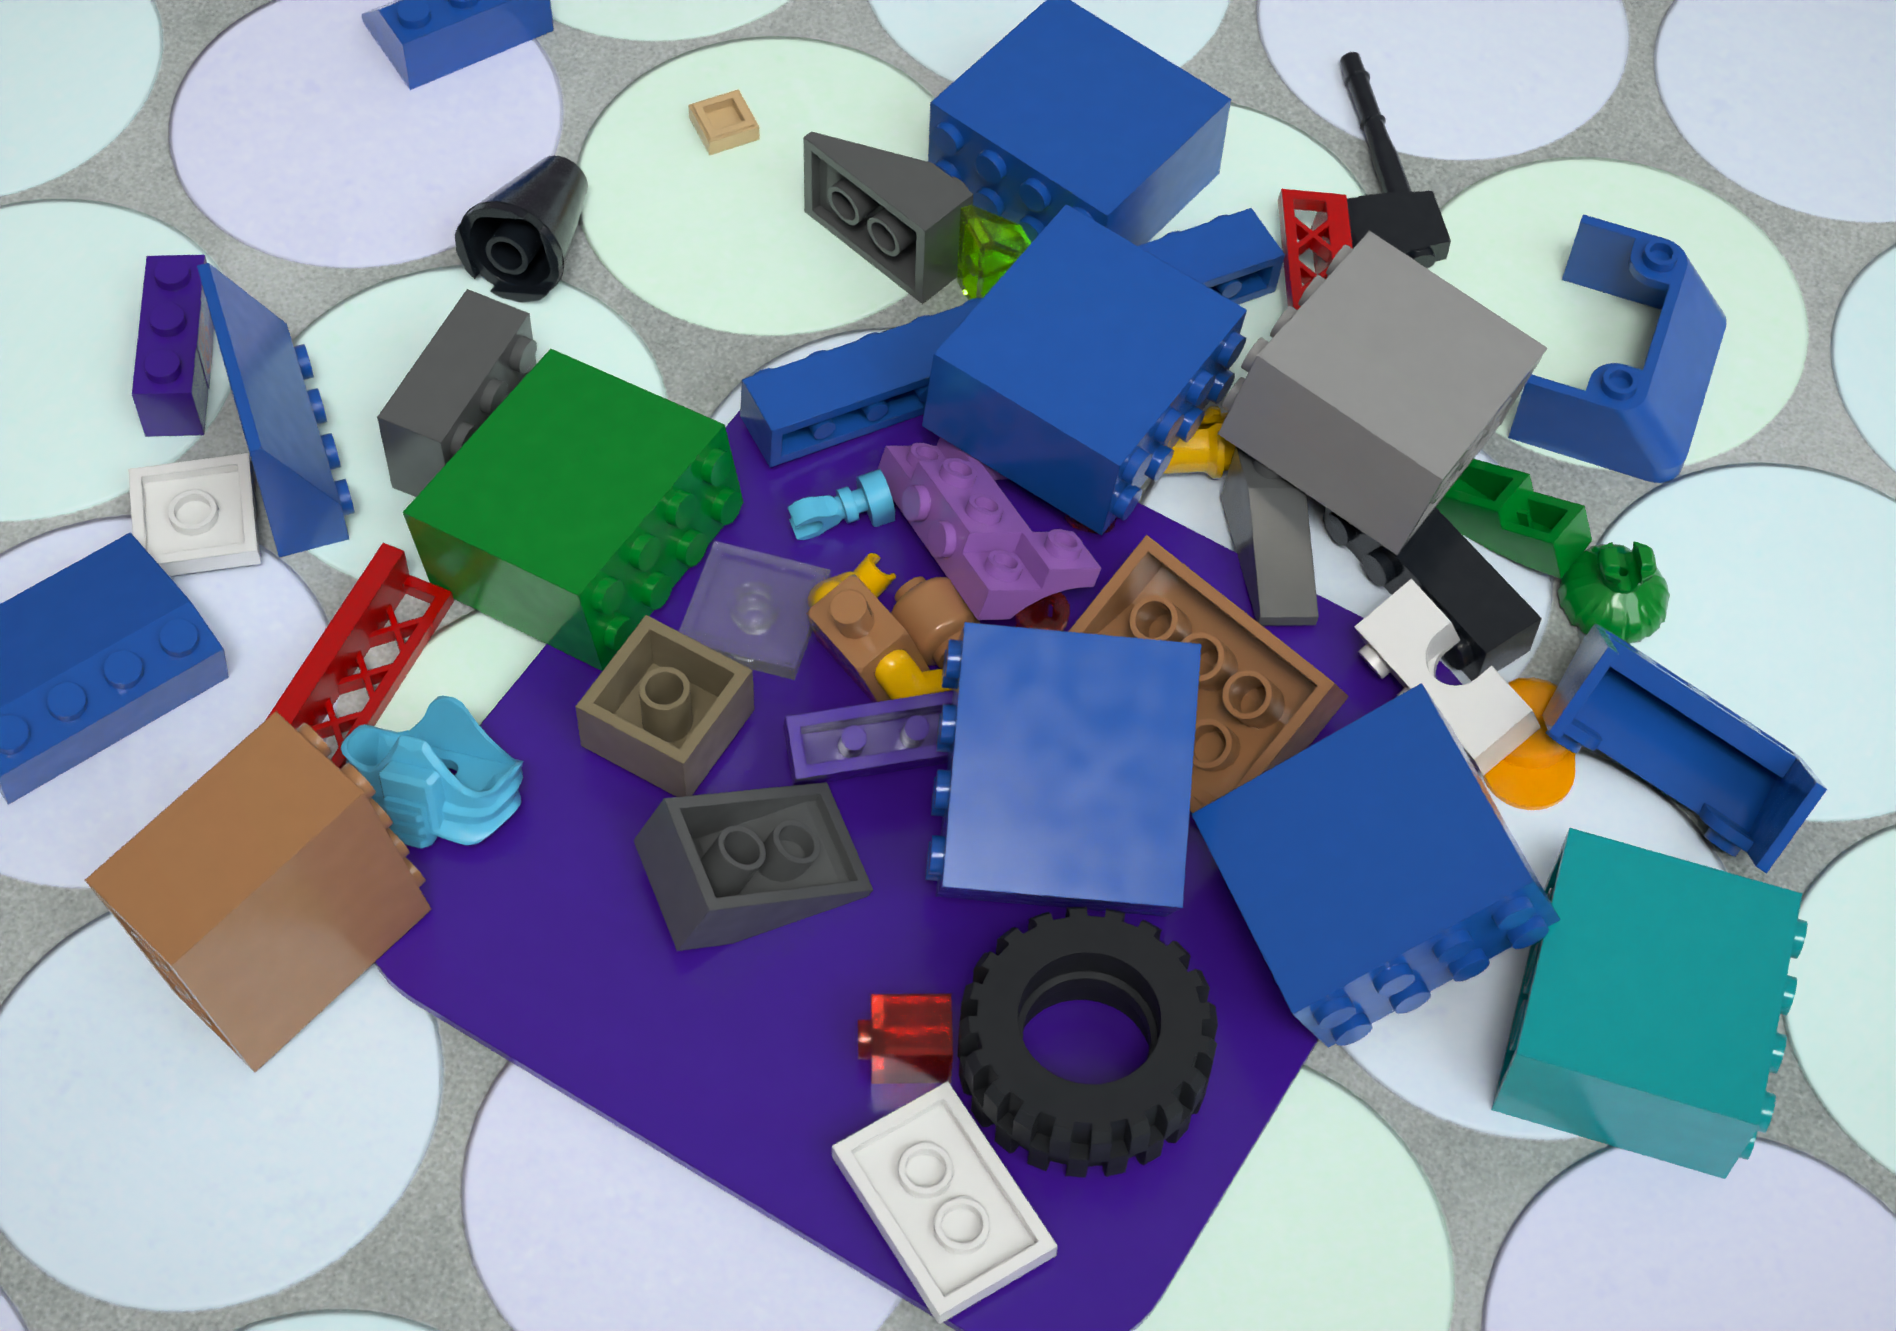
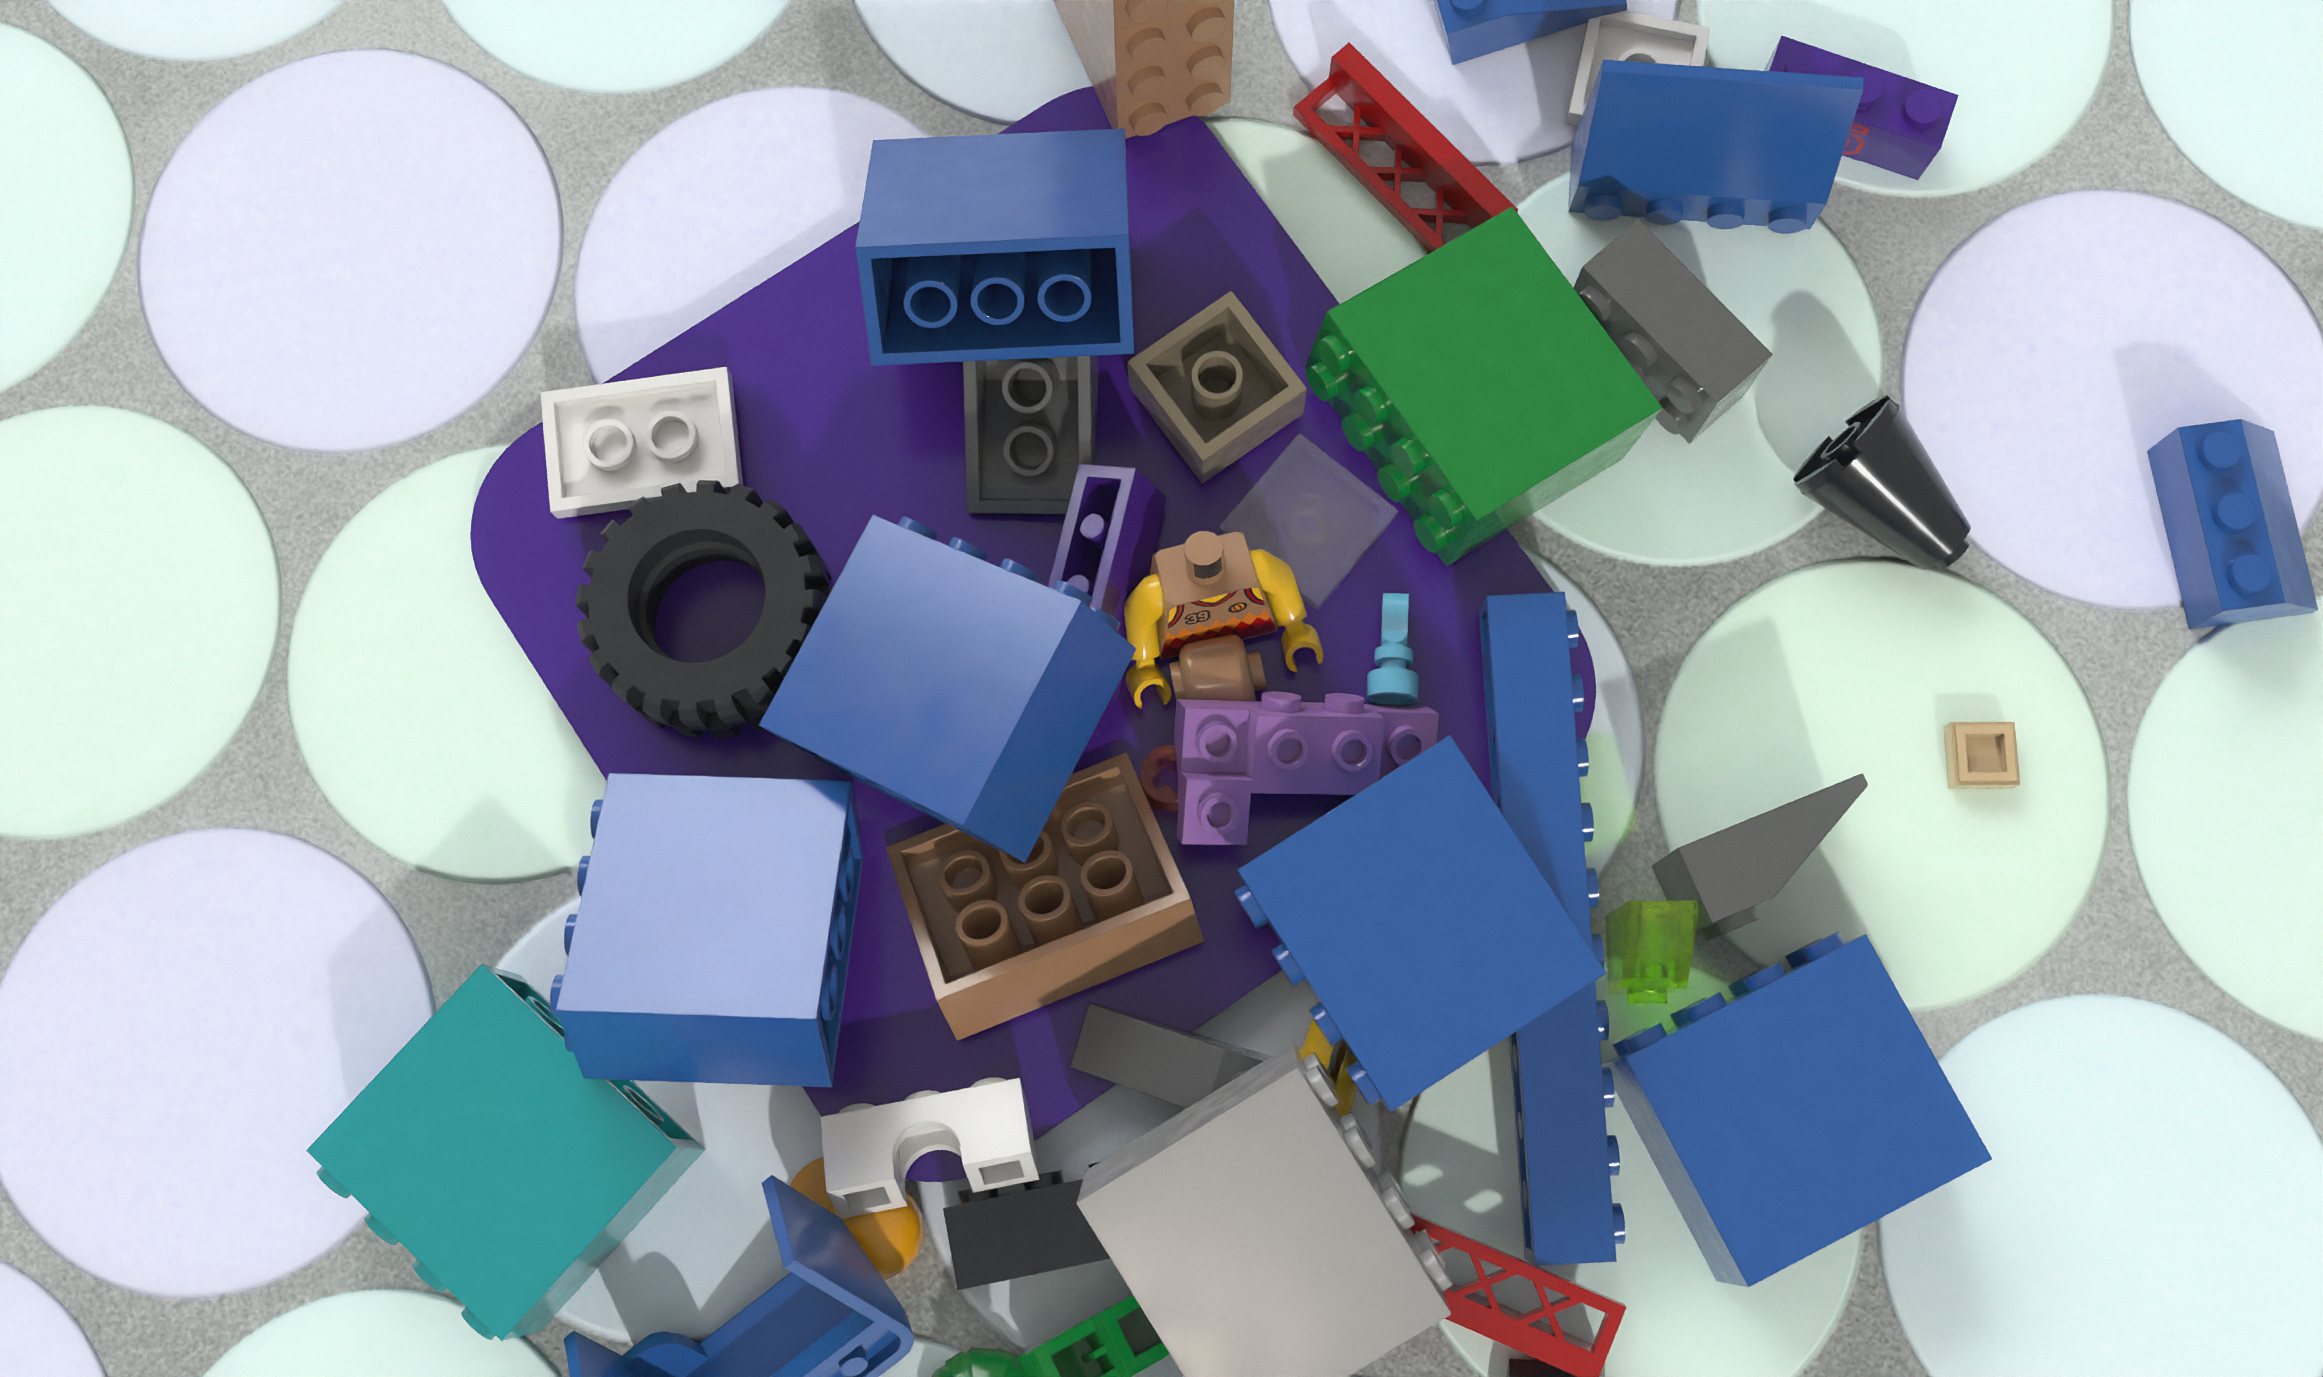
camera: 120 degrees right, 20 degrees up
medium azure piece [341,695,523,848] -> none
clear red brick [858,993,953,1084] -> none
none -> blue brick [856,128,1134,366]

